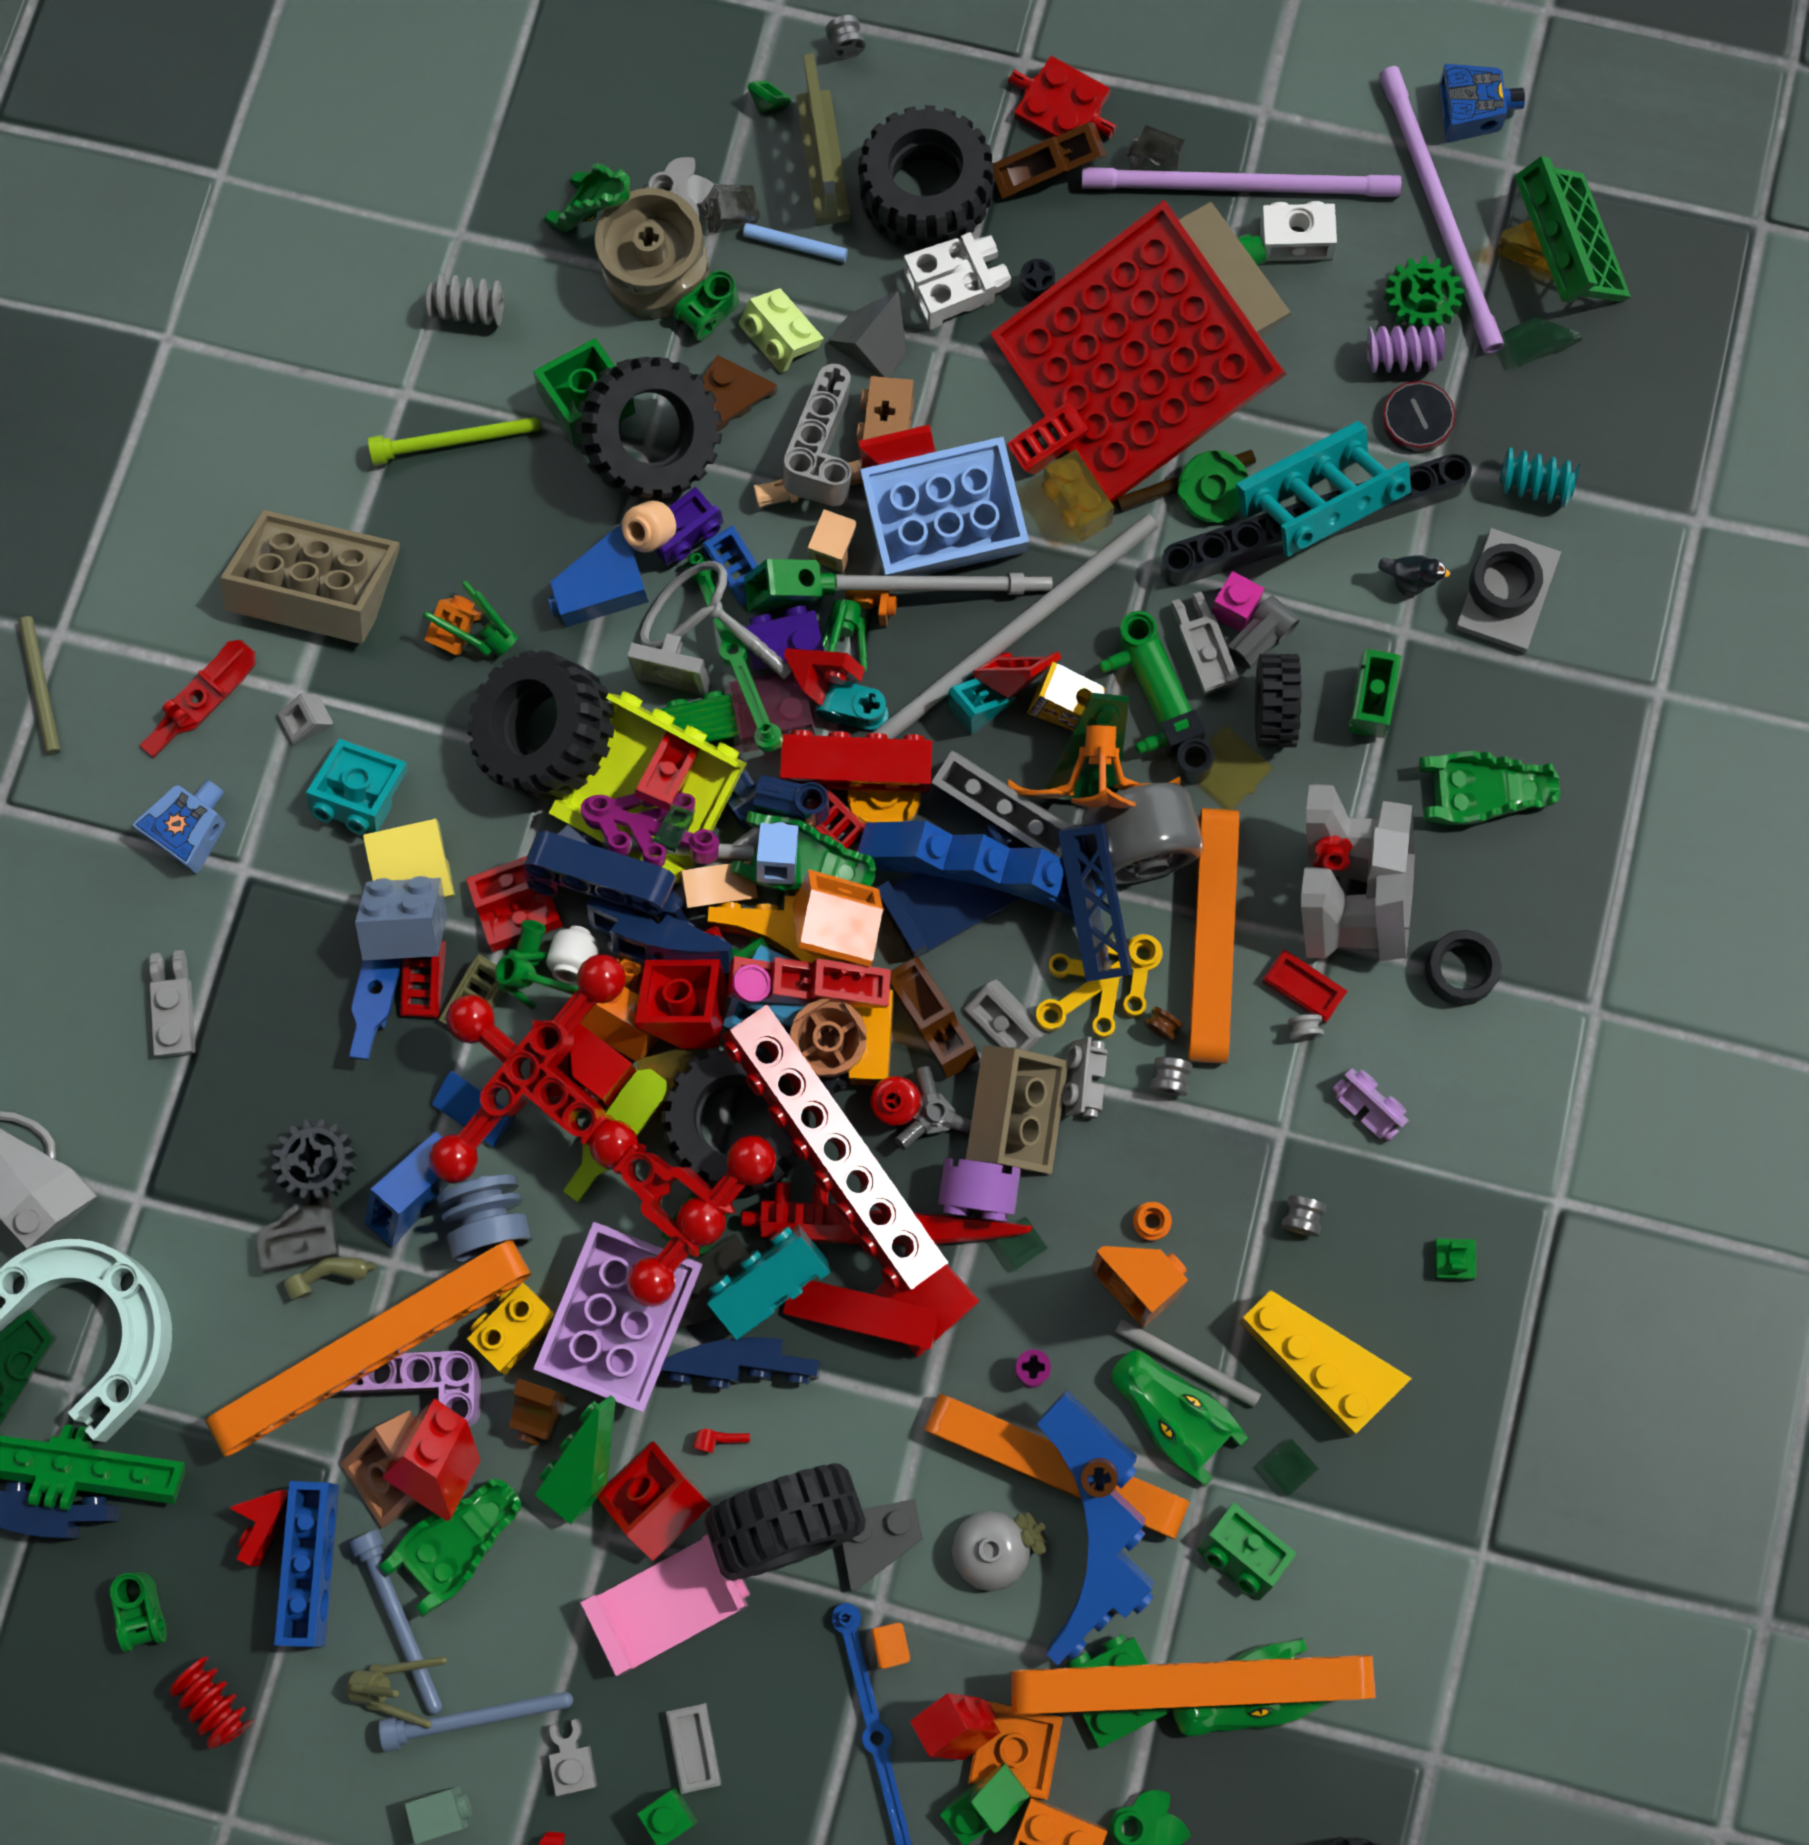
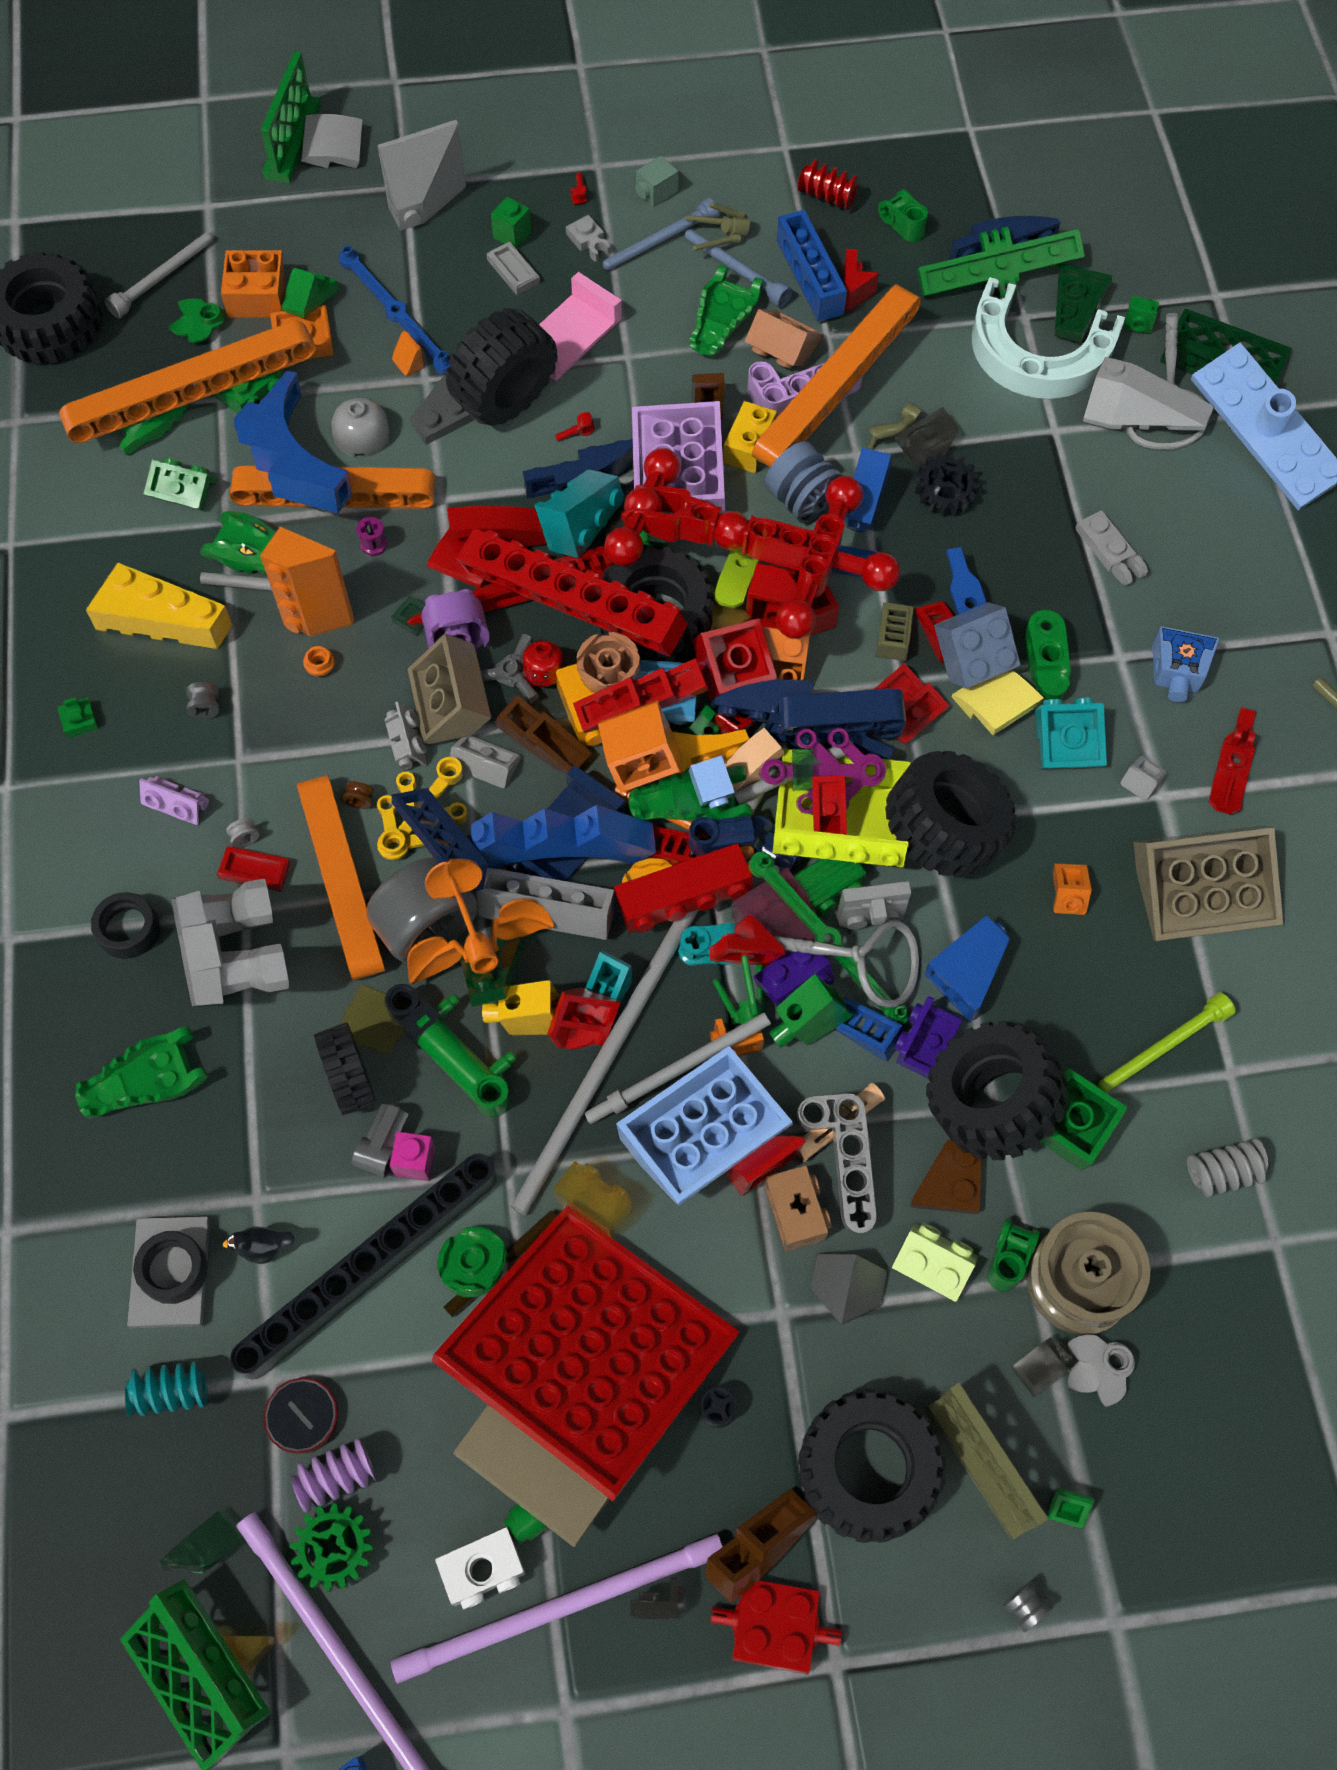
camera: 150 degrees right, 10 degrees down
red slope [382,1398,481,1522] -> none
green plant [424,580,518,657] -> none
green plant [495,949,578,1009] -> none
green pin [513,920,546,967] -> none
green slope [535,1395,616,1525] -> none
green animal [544,163,630,232] -> none
white head [546,926,600,984] -> none
red slope [597,1441,711,1561] -> none
light nougat head [622,500,676,553] -> none
dark pink piece [732,964,771,1004] -> none
light blue bar [743,223,848,263] -> none
light nougat panel [808,509,857,573] -> none
white hips [904,232,1011,330] -> none
red brick [910,1693,1001,1760] -> none
red slope [1007,401,1091,475] -> none
olive plant [1015,1512,1047,1555] -> none
reddish brown bush [1081,1458,1118,1498] -> none
flat silver wheel [1150,1057,1192,1096] -> none
light grey hinge [1171,592,1240,696] -> none
teal fence [1236,420,1411,557] -> none
clear green tile [1262,1439,1319,1496] -> none
red plate [1313,835,1353,871] -> none
green brick [1348,649,1402,738] -> none
none -> green piece [1023,610,1071,700]

